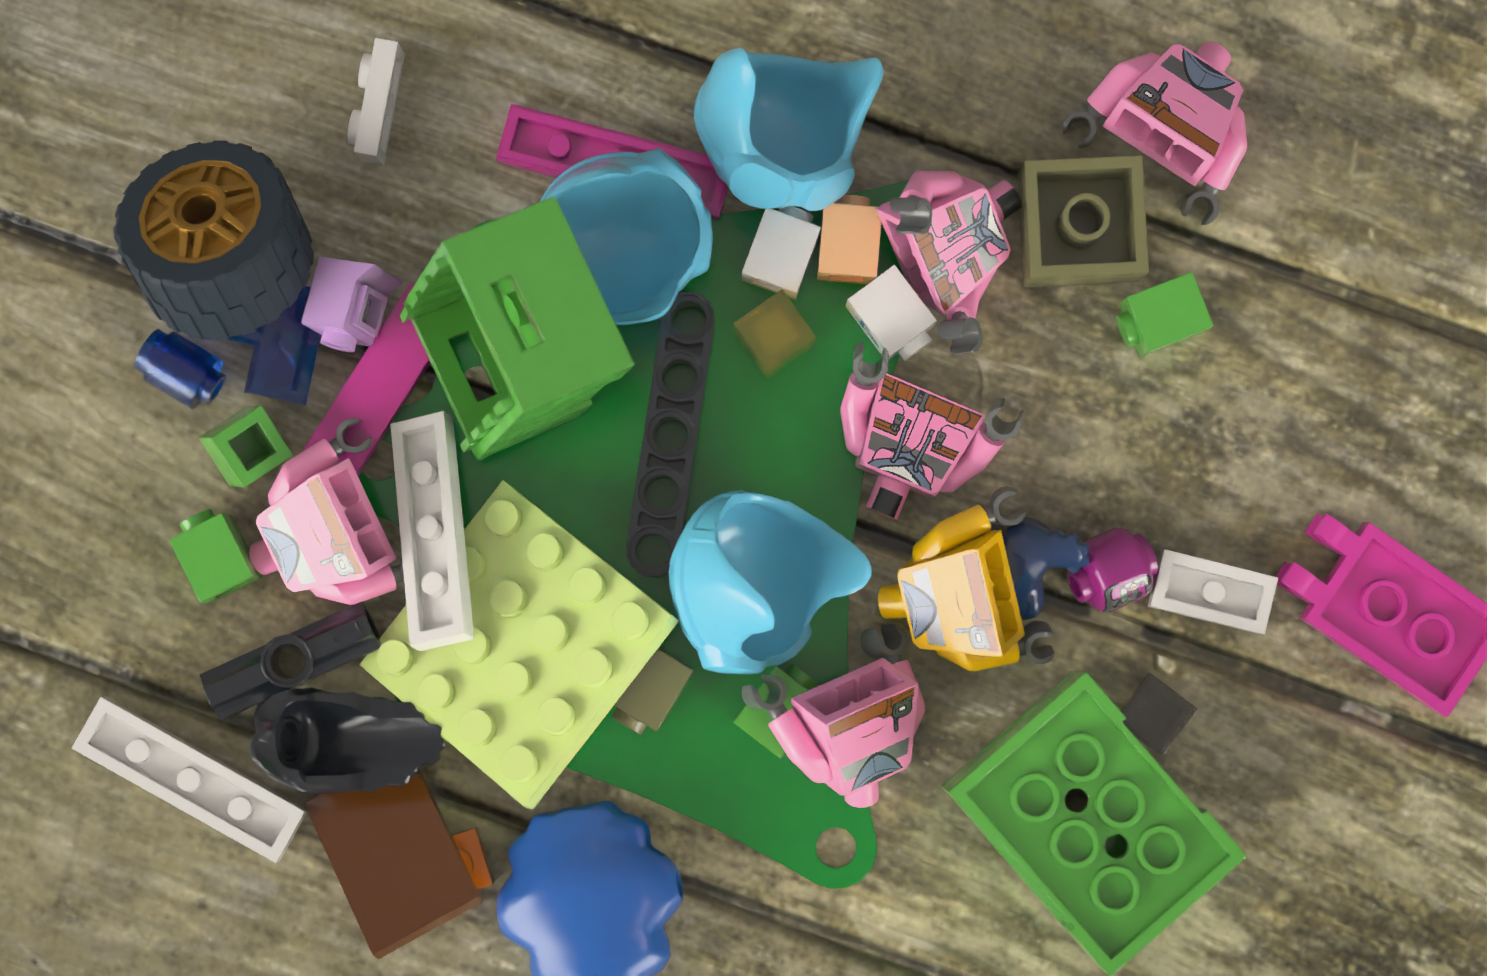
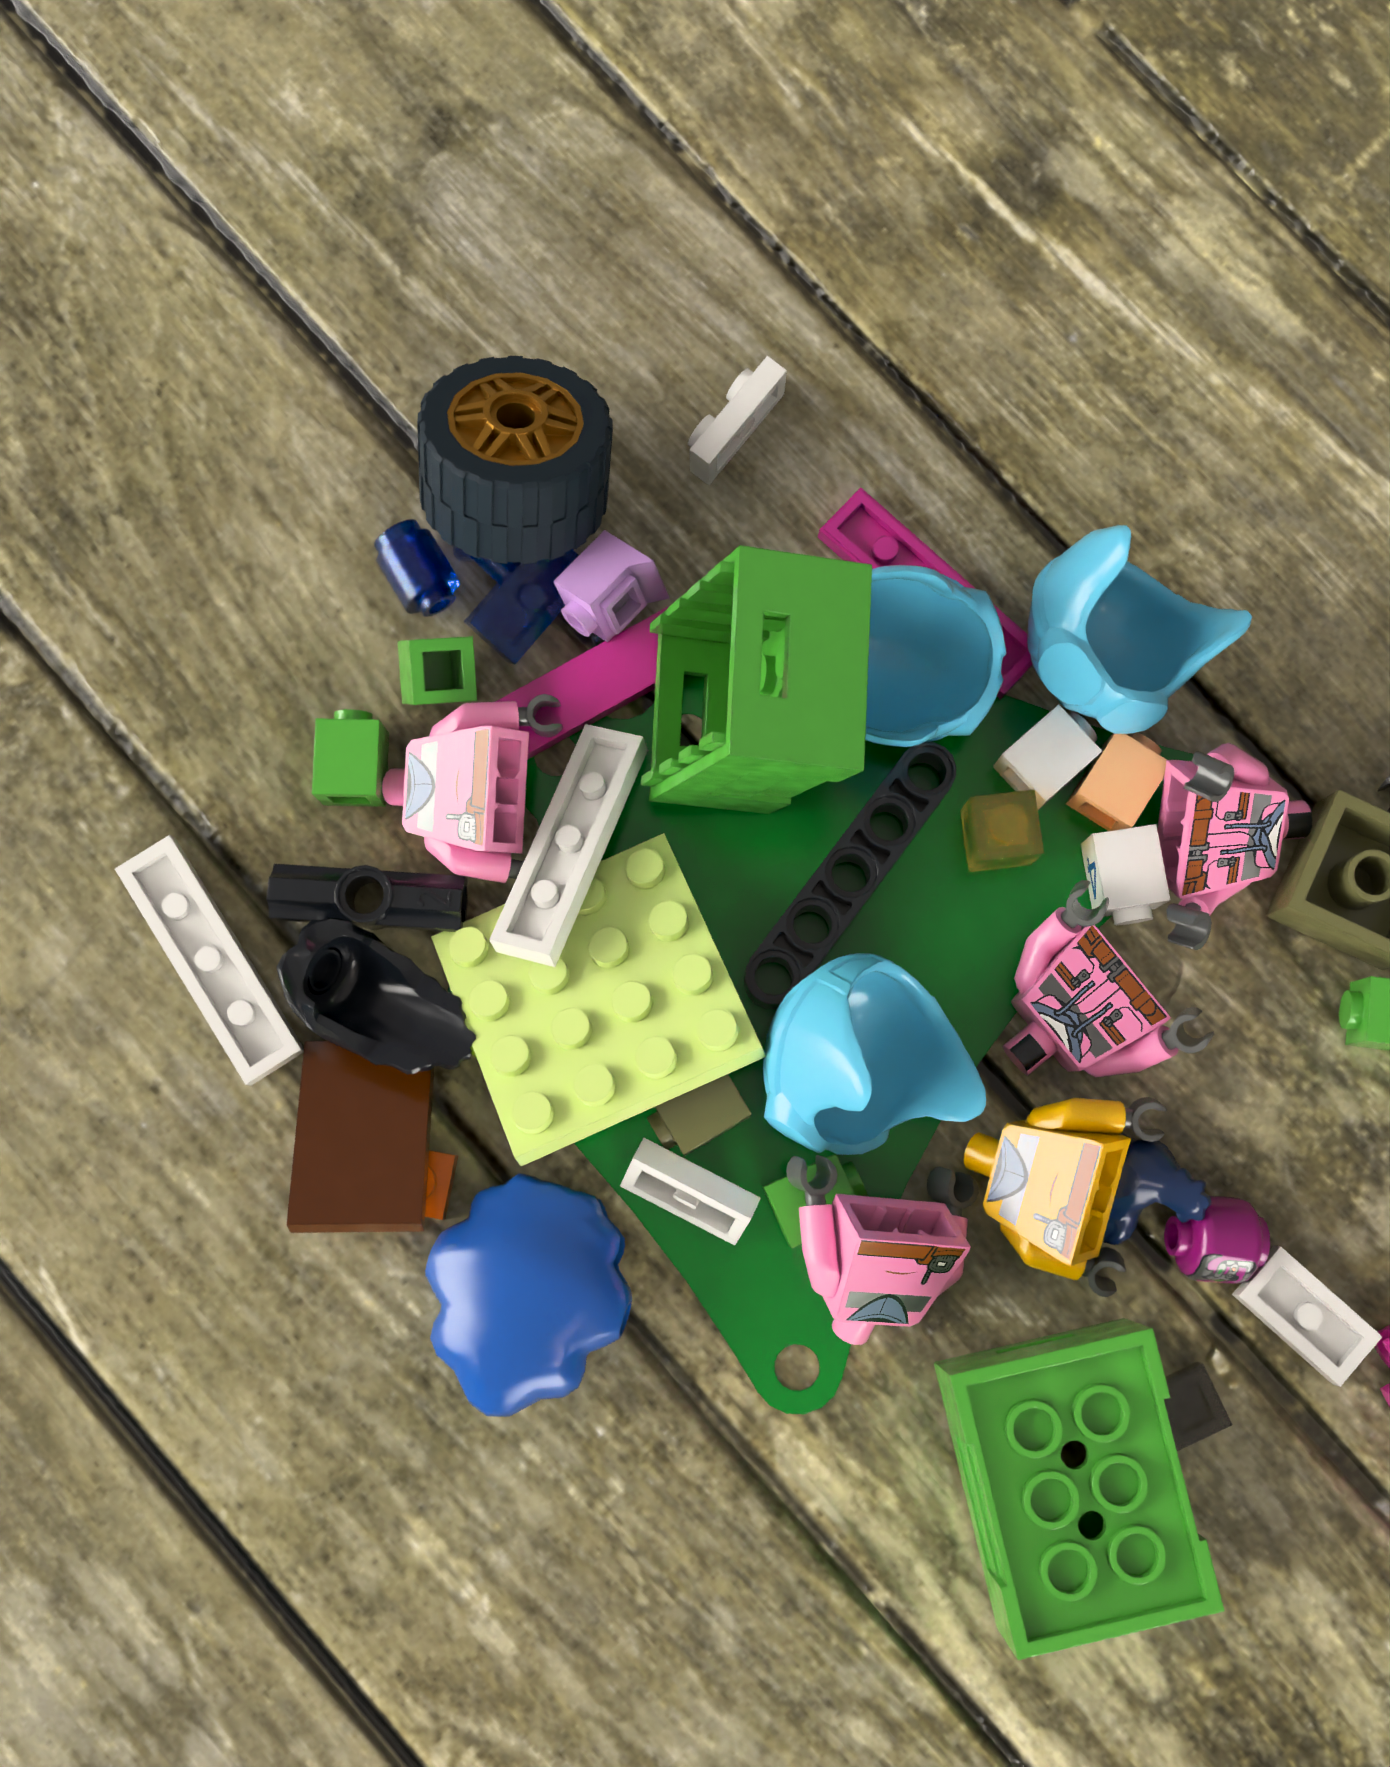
camera: 30 degrees right, 5 degrees down
none -> white tile [620,1138,761,1246]

